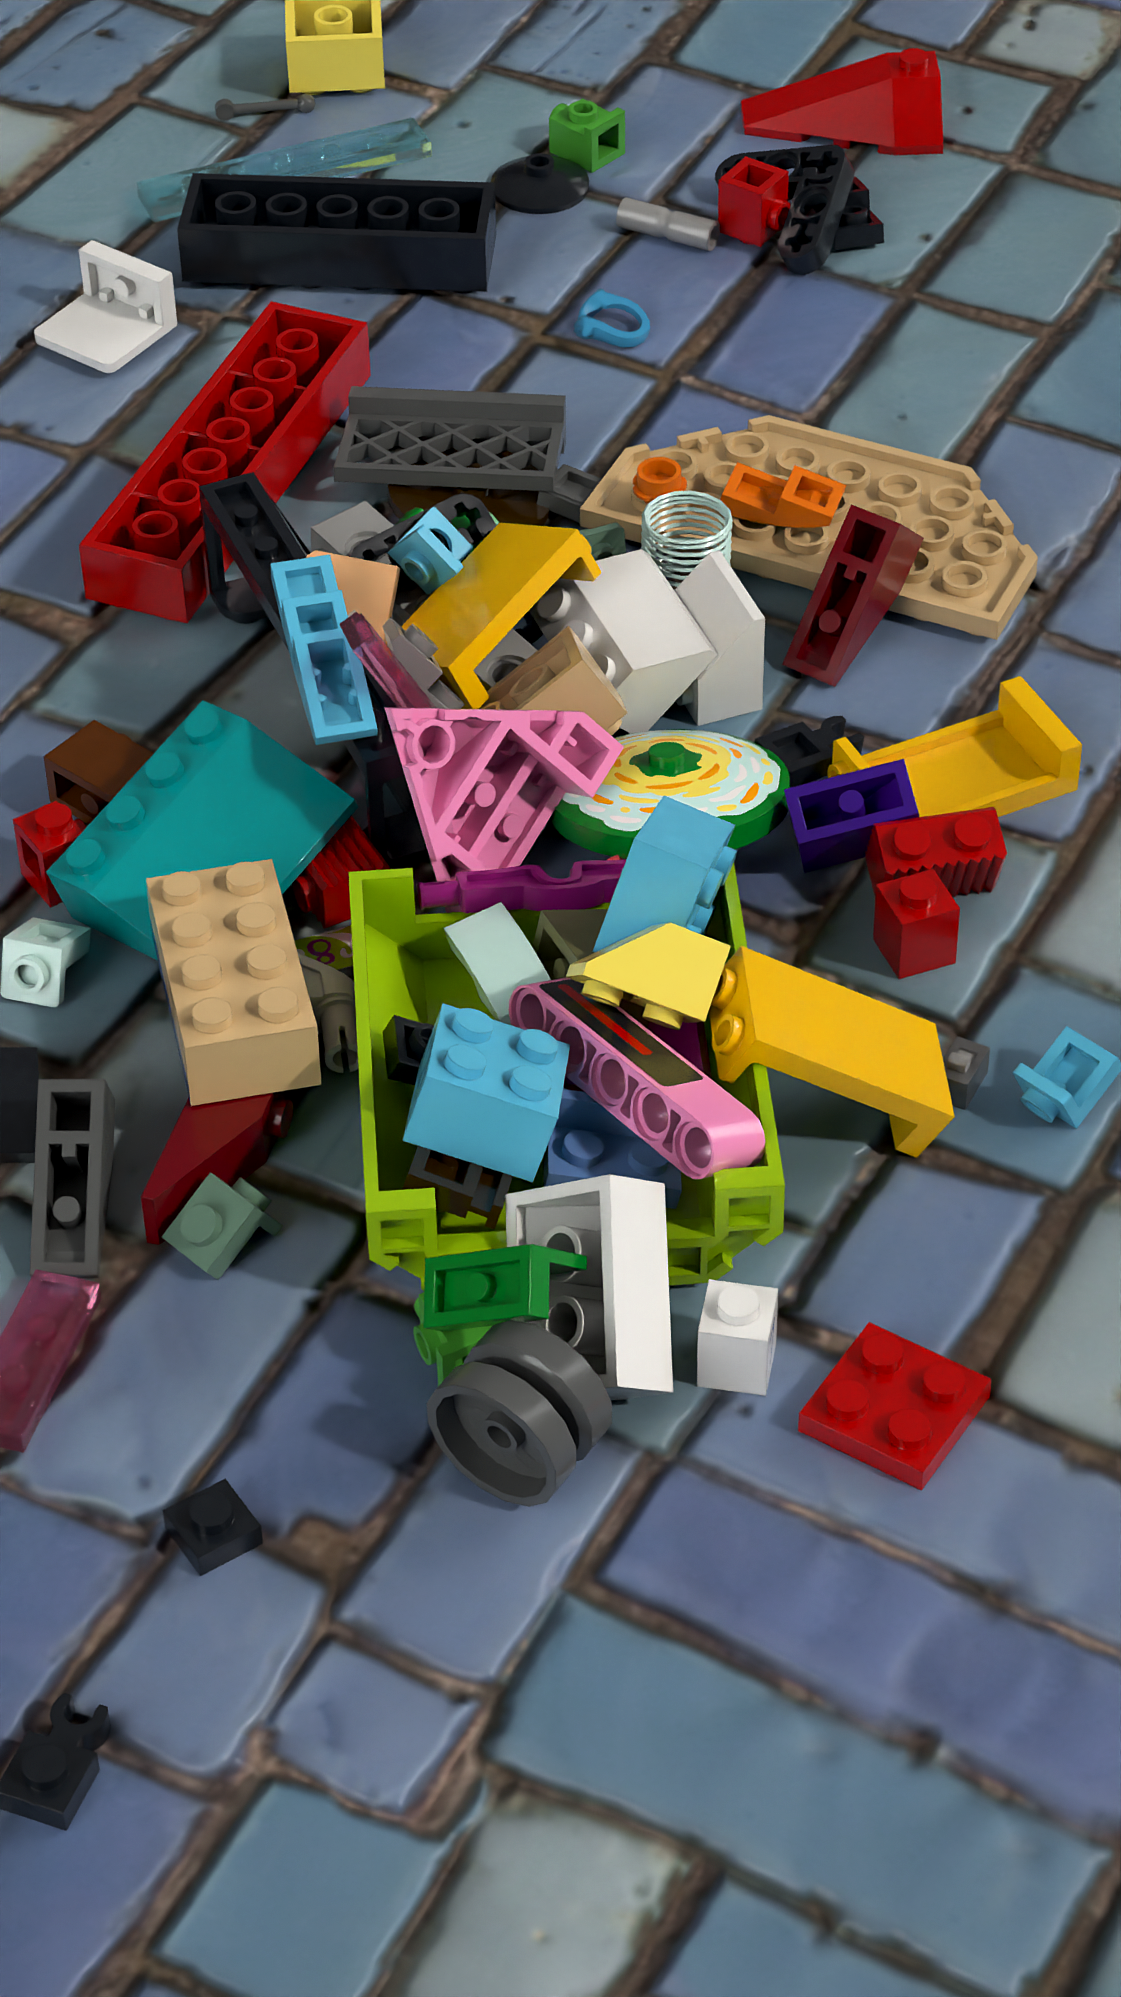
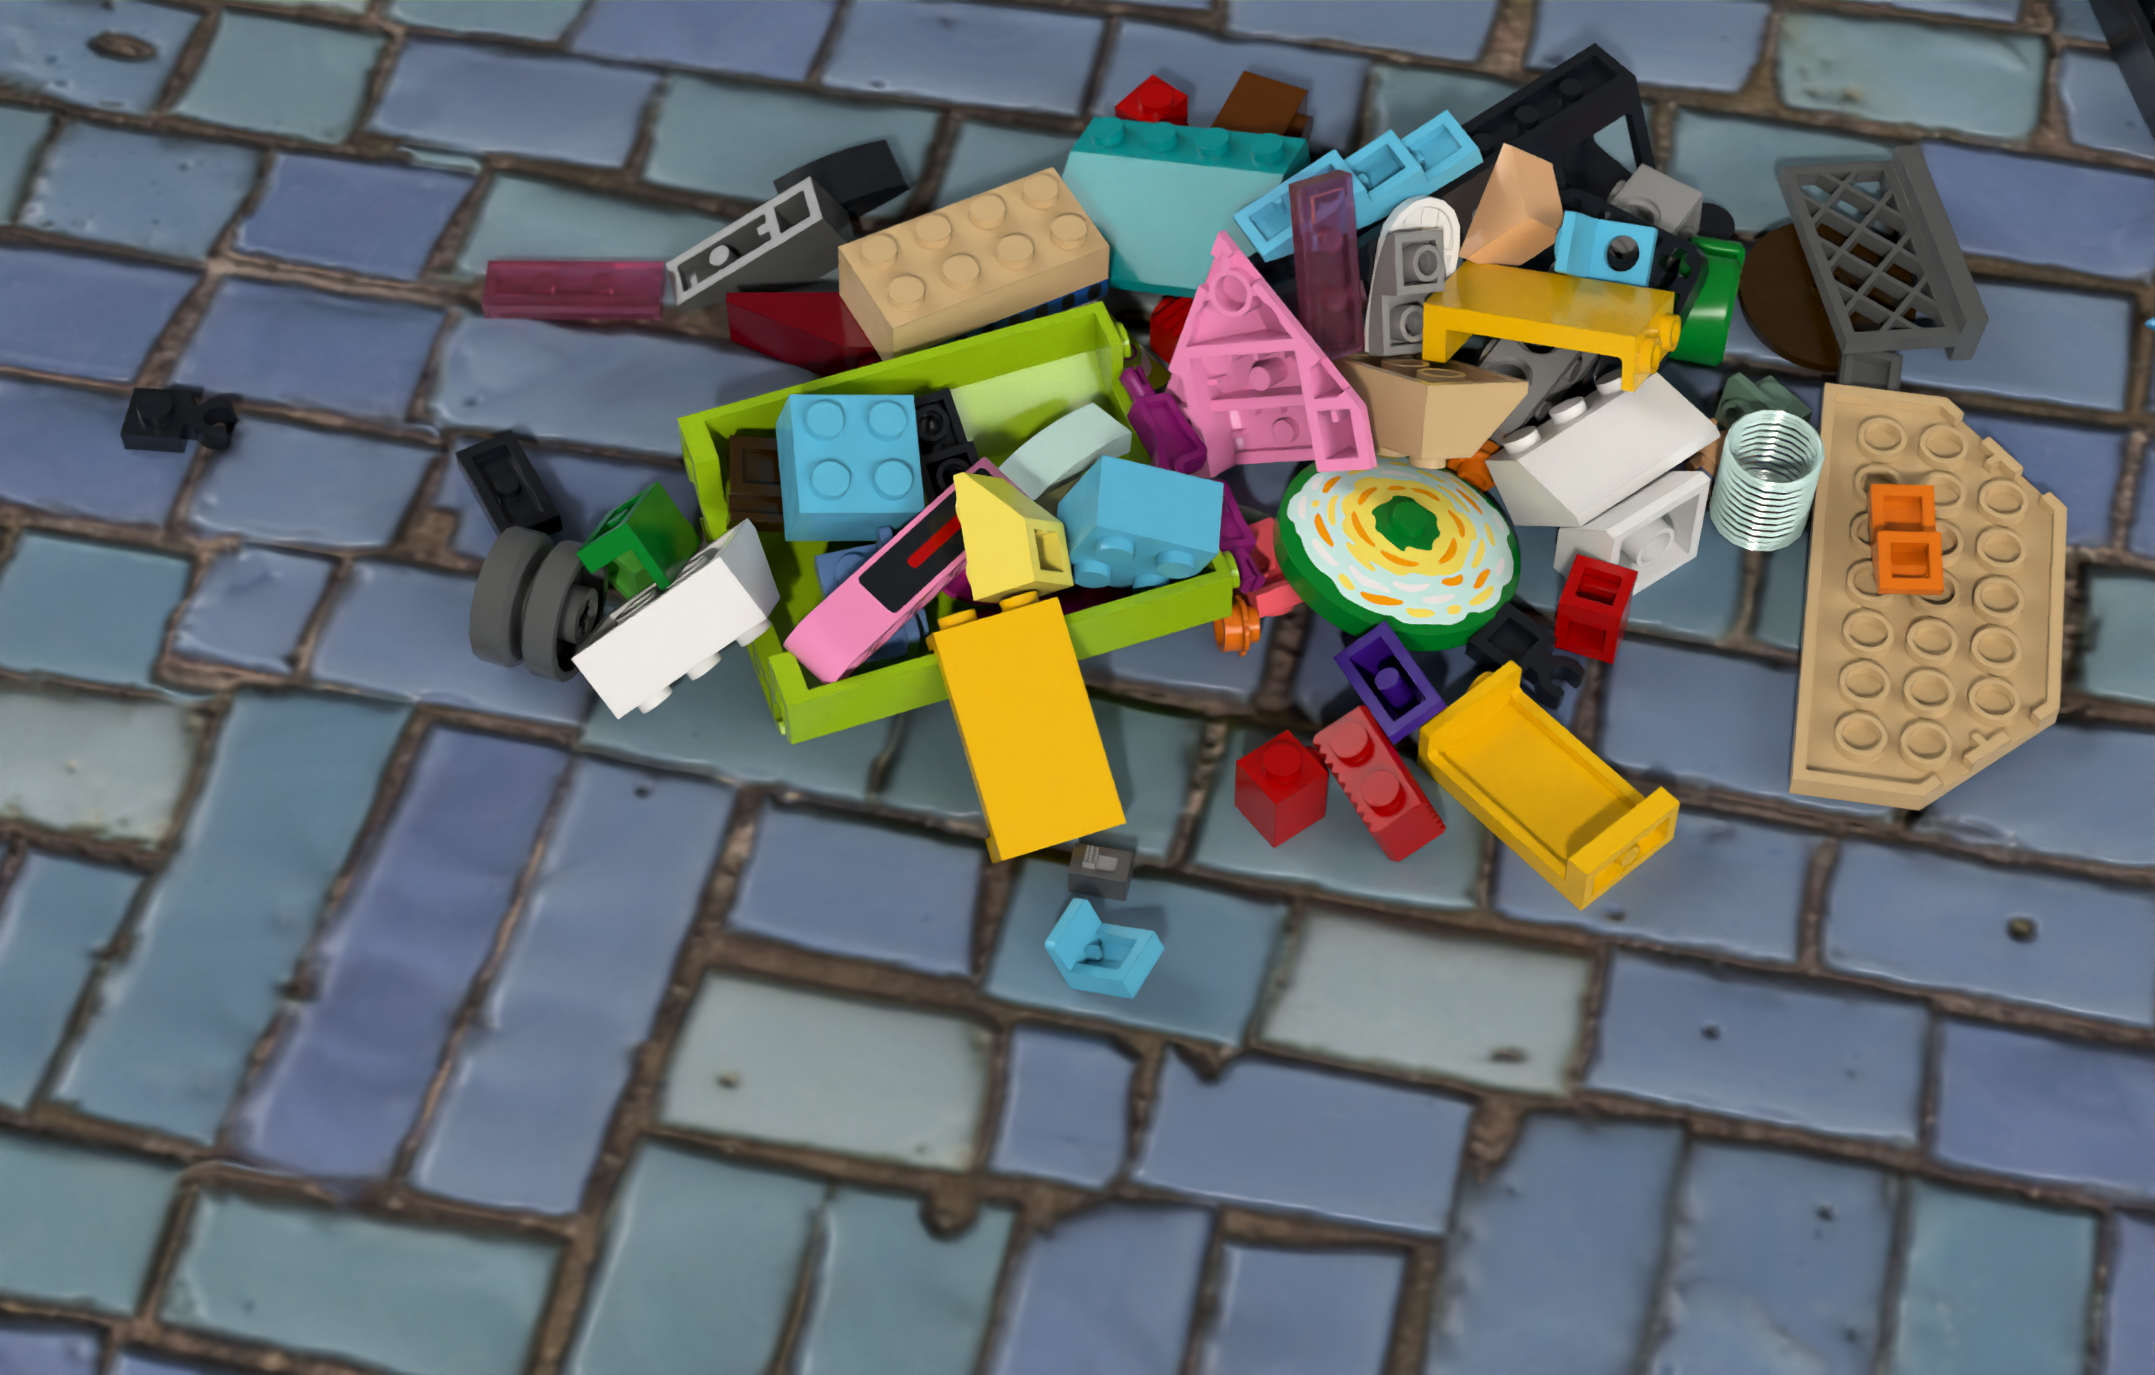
camera: 75 degrees right, 10 degrees up
light aqua bracket [0,917,91,1007] -> none
red brick [79,301,371,624] -> none
sand green bracket [162,1172,283,1280] -> none
black plate [163,1479,263,1576] -> none
orange plate [633,457,687,504] -> none
white brick [697,1279,778,1396] -> none
dark red slope [782,504,924,687] -> none
red plate [798,1322,992,1491] -> none
none -> black plate [455,430,563,537]
none -> red brick [1554,554,1638,664]

